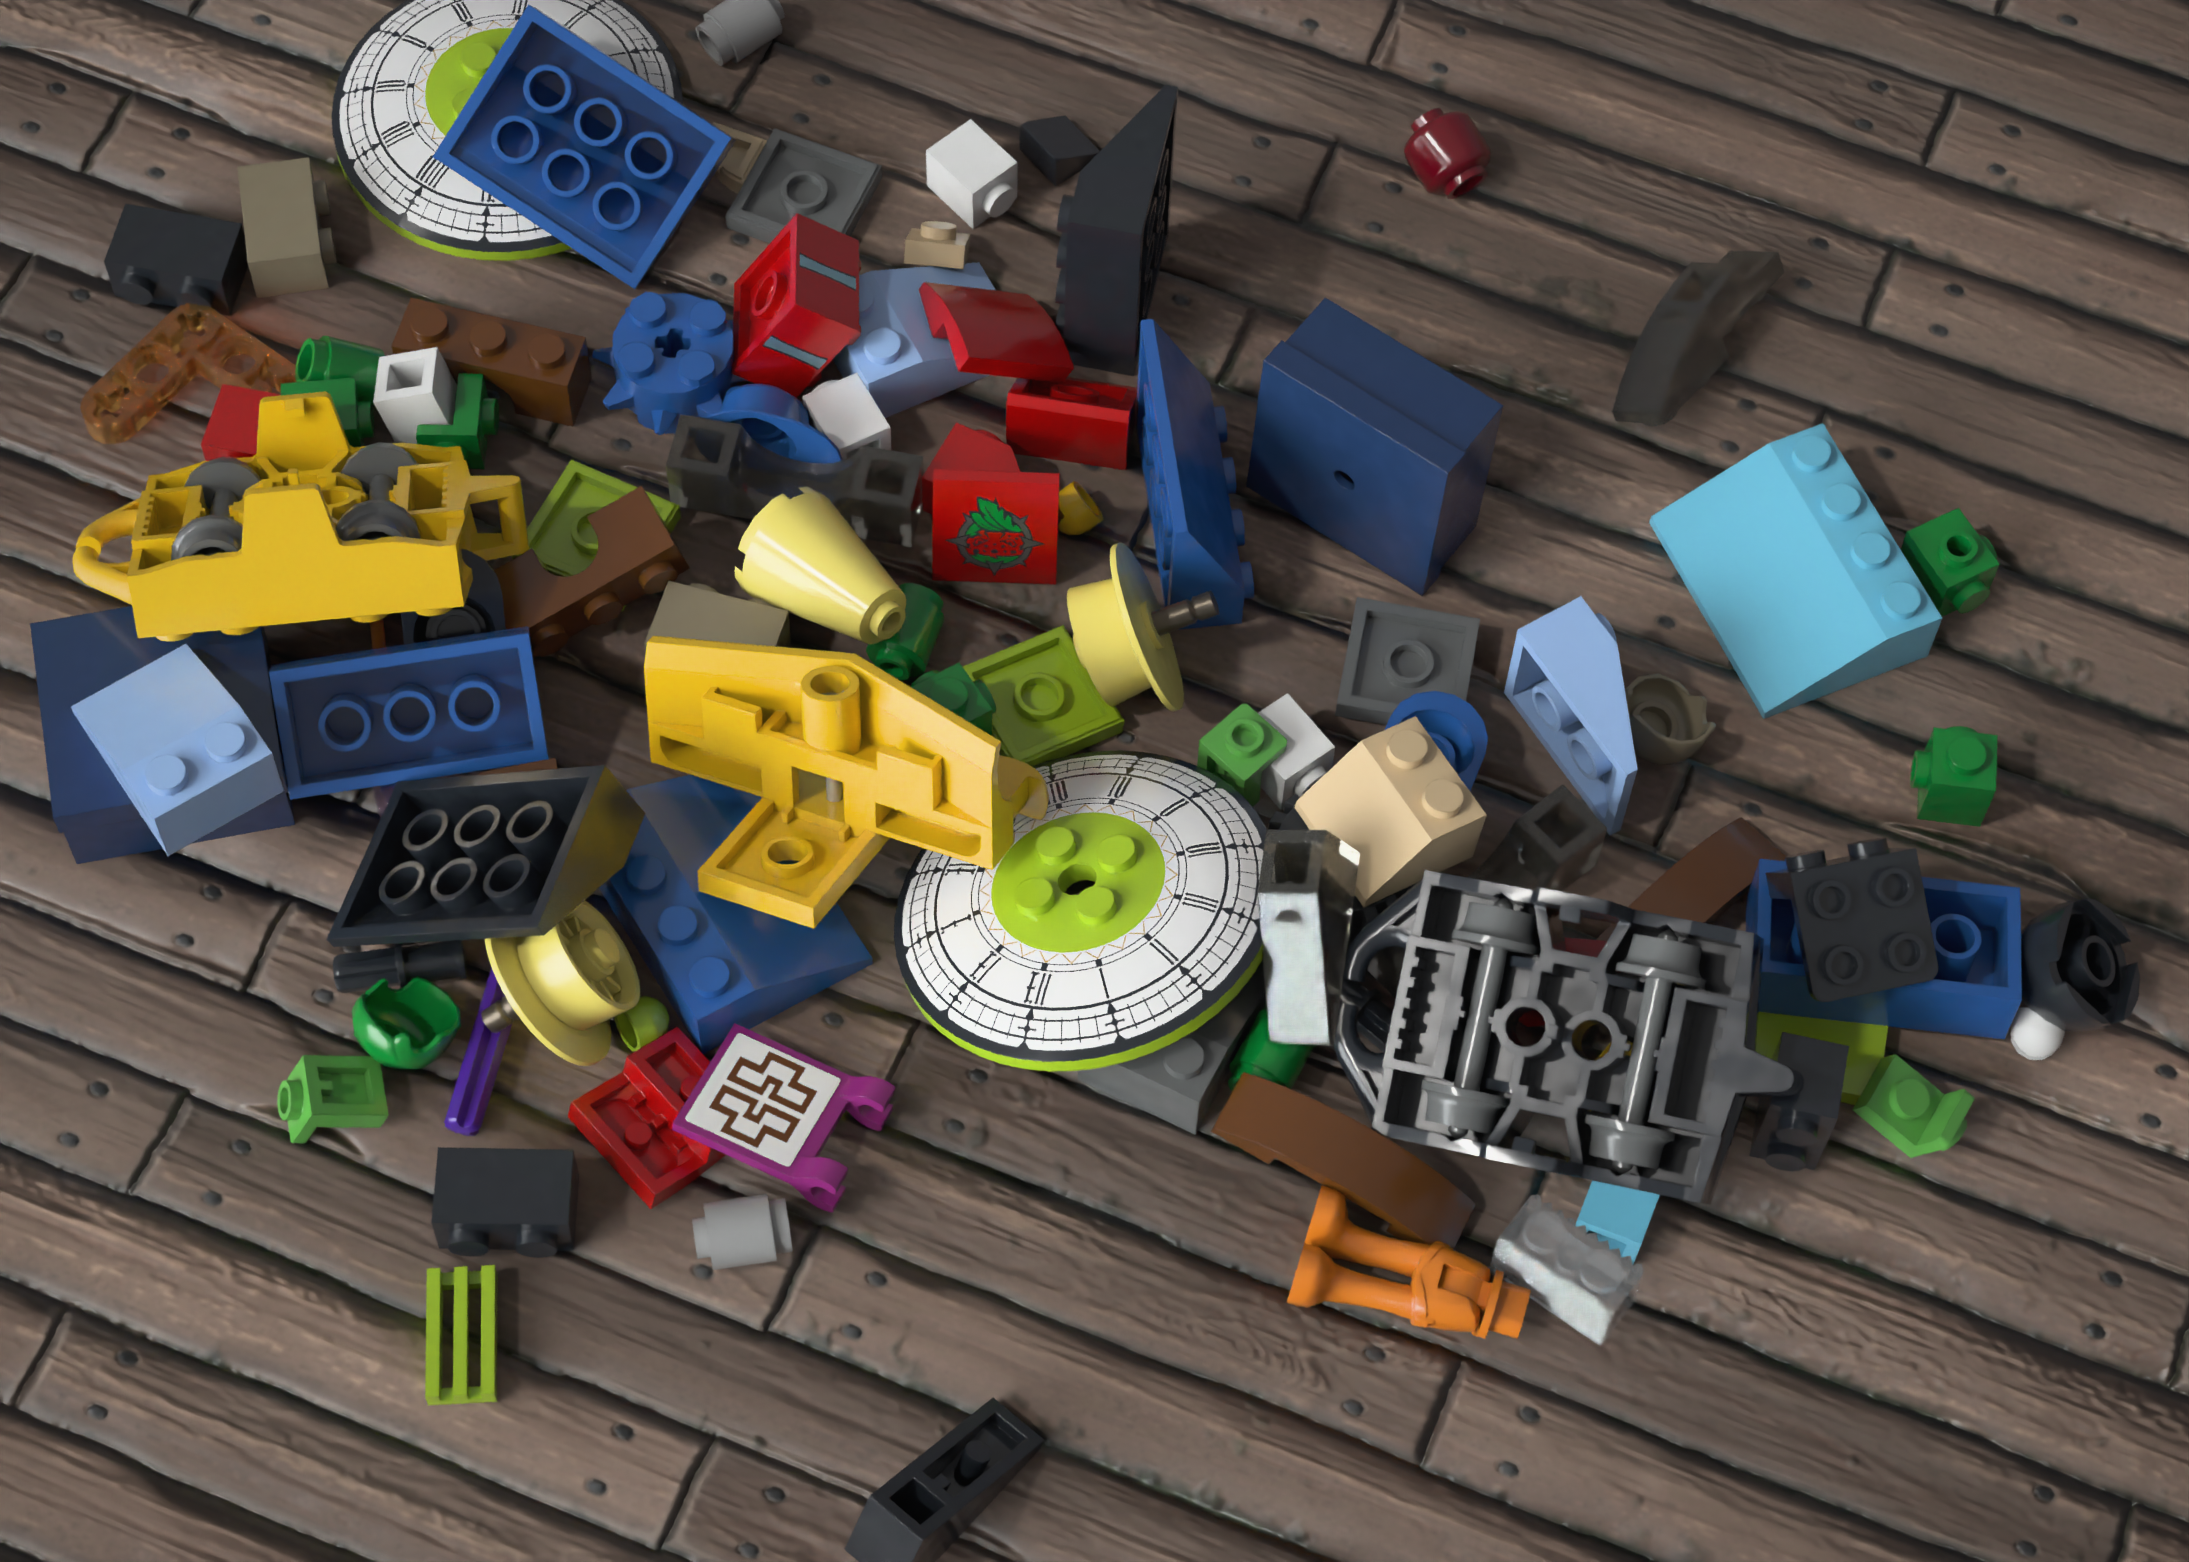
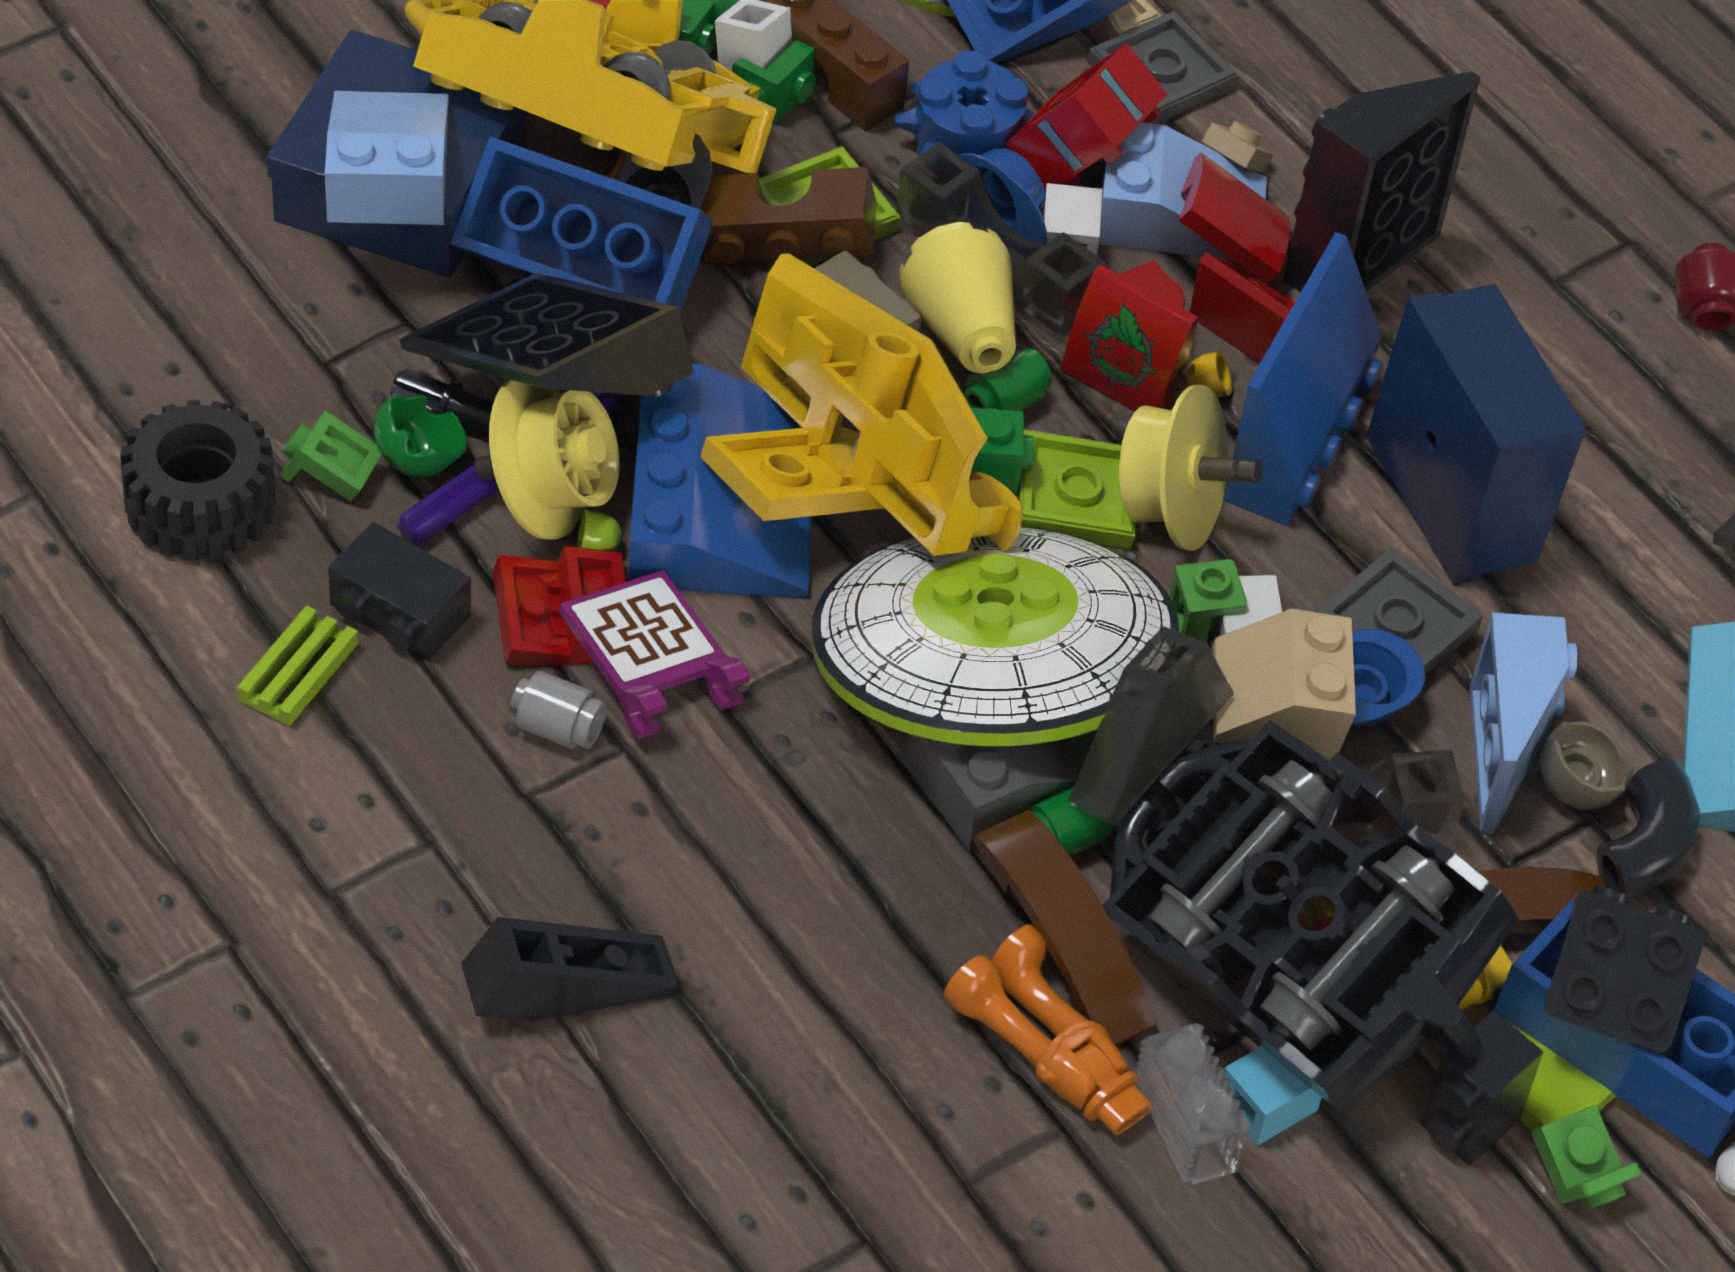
camera: 30 degrees right, 10 degrees down
white brick [926,119,1018,229] -> none
none -> black tyre [120,400,276,561]
none -> black cylinder [1596,759,1701,899]

